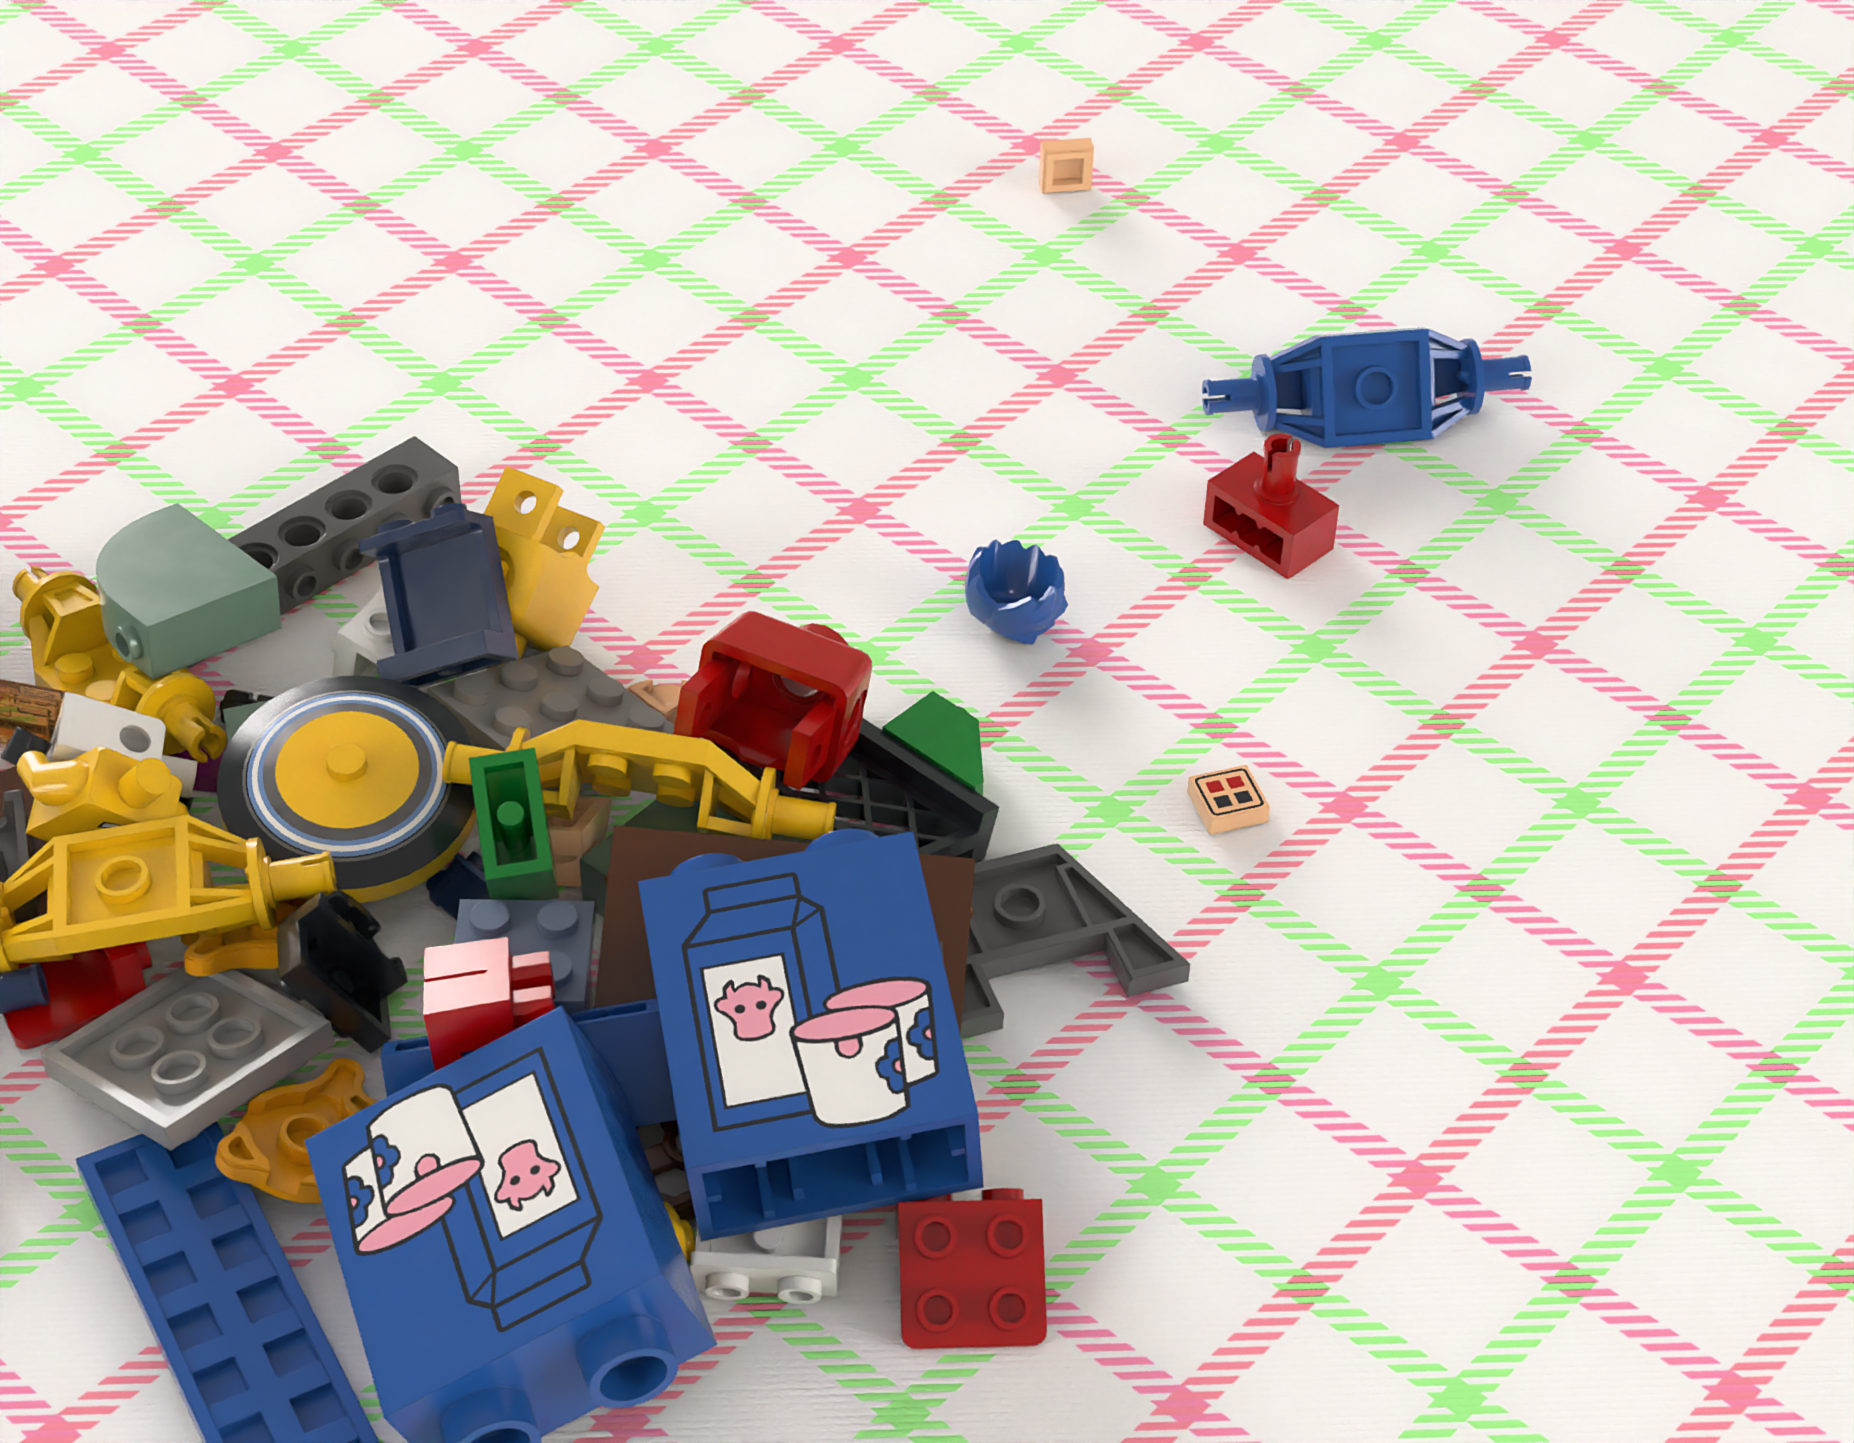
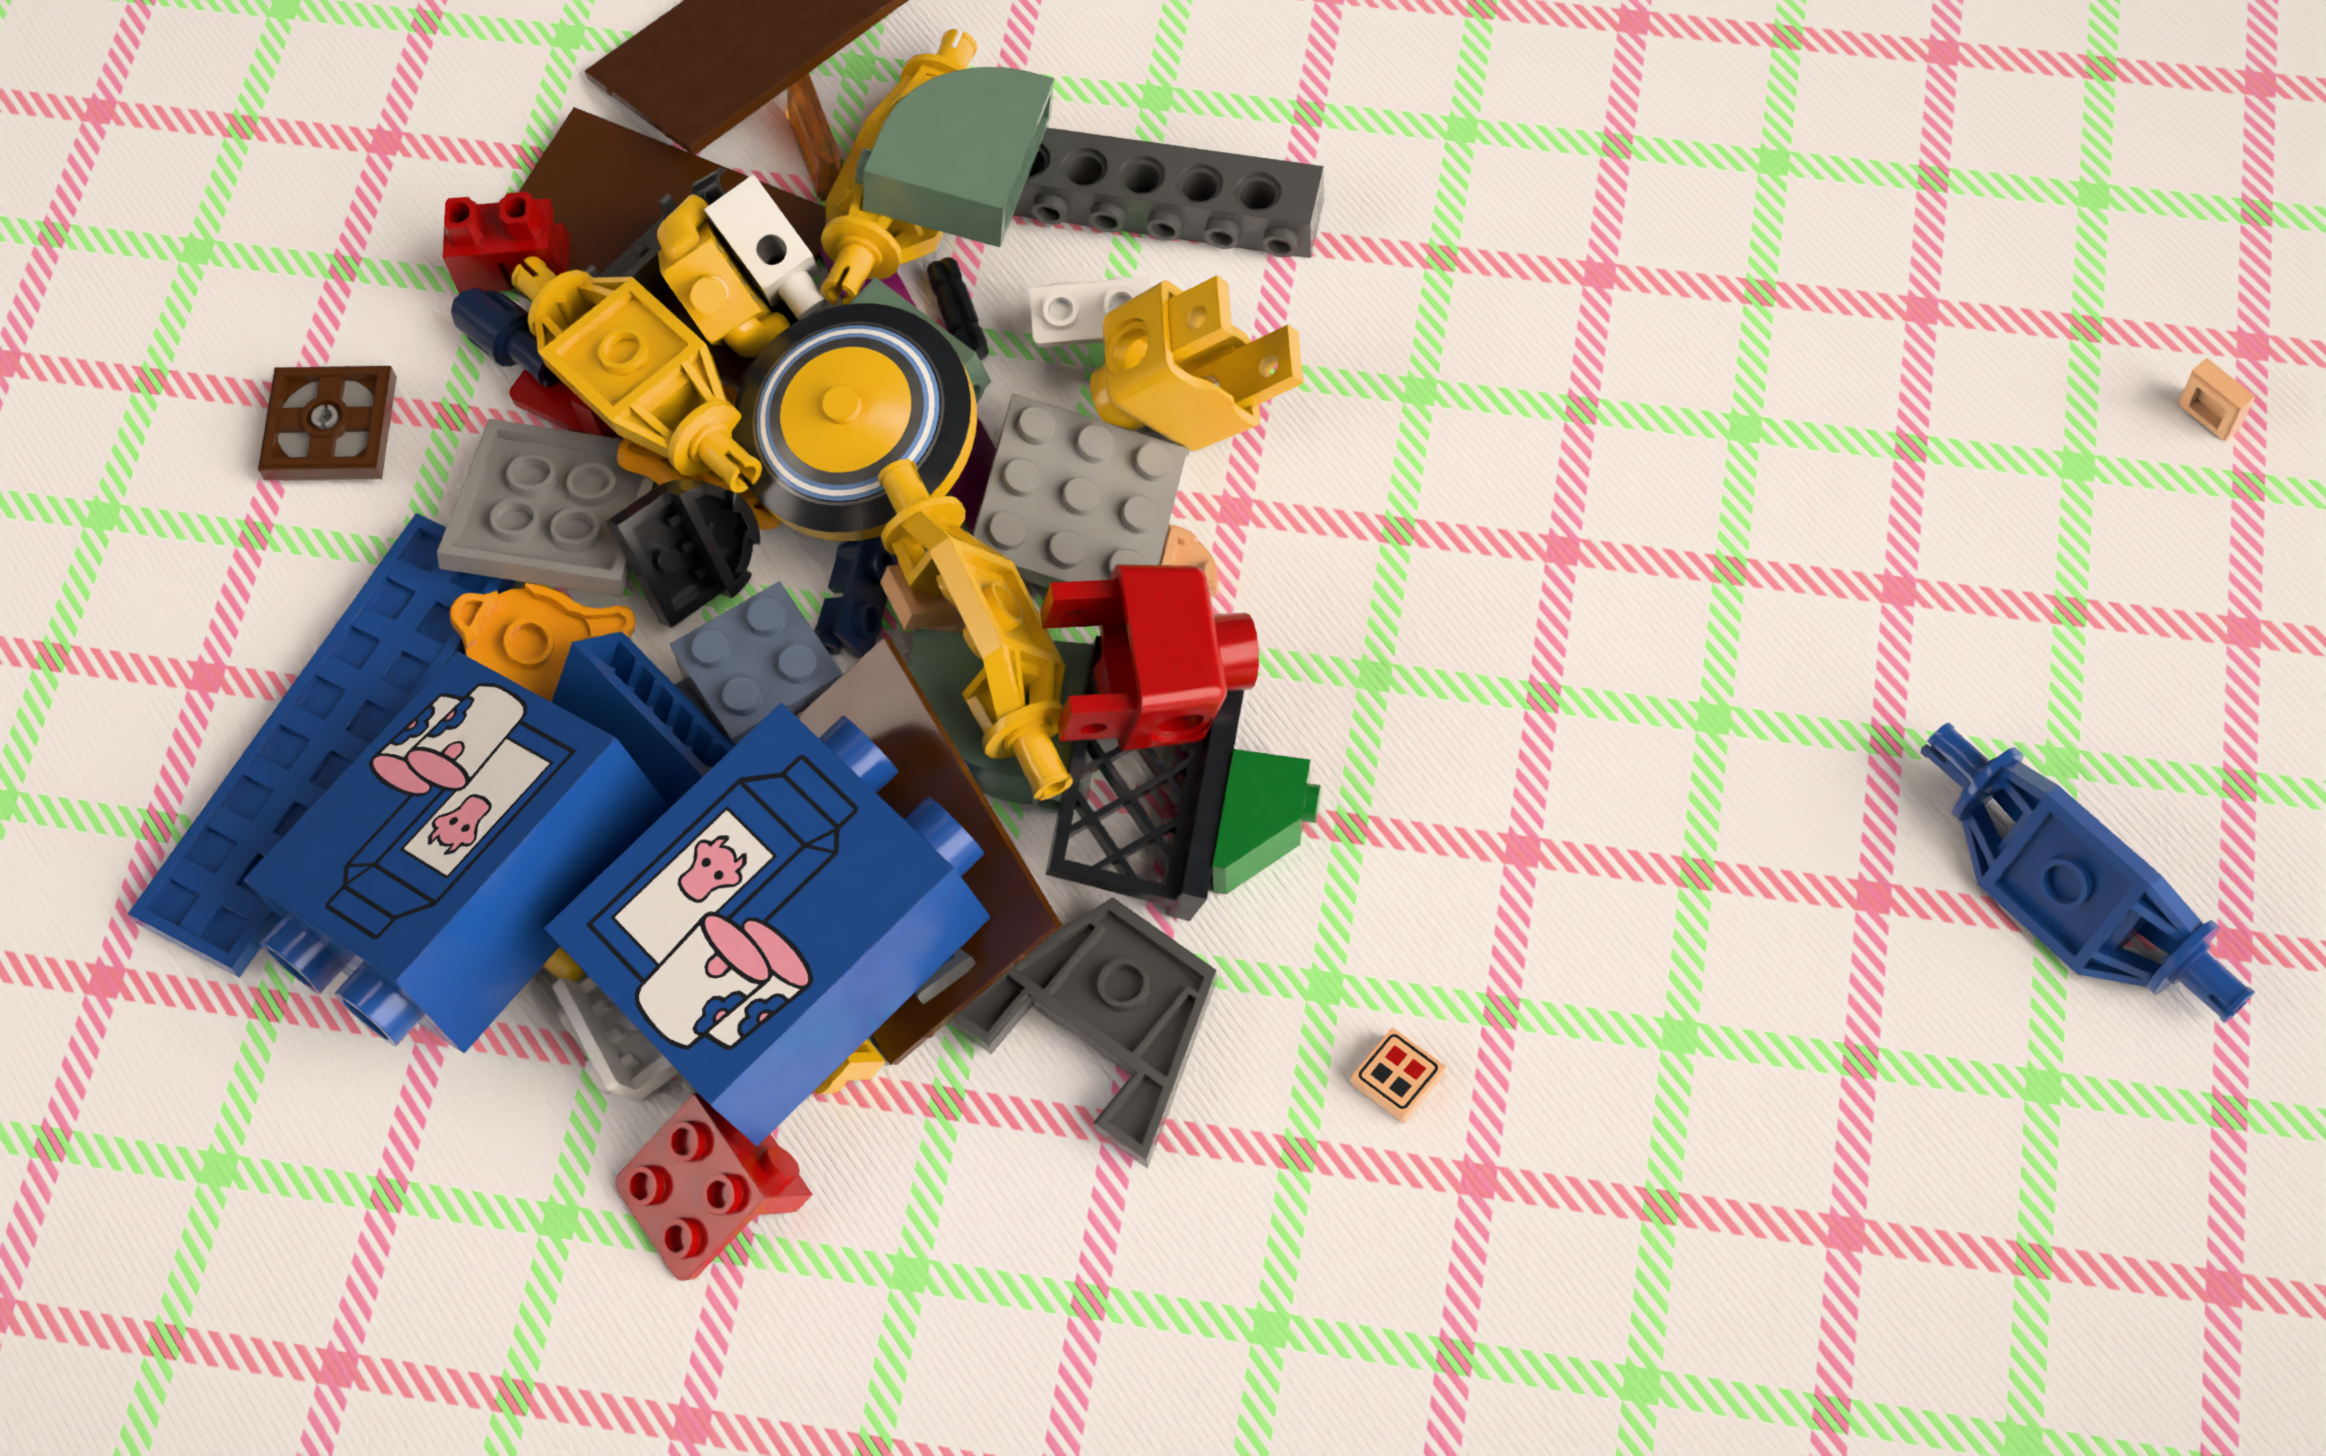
camera: 65 degrees right, 20 degrees up
dark blue panel [358,503,519,689] -> none
hips [423,937,556,1071] -> none
green slope [469,747,560,900] -> none
blue hair [965,539,1068,645] -> none
red brick [1203,434,1339,579] -> none

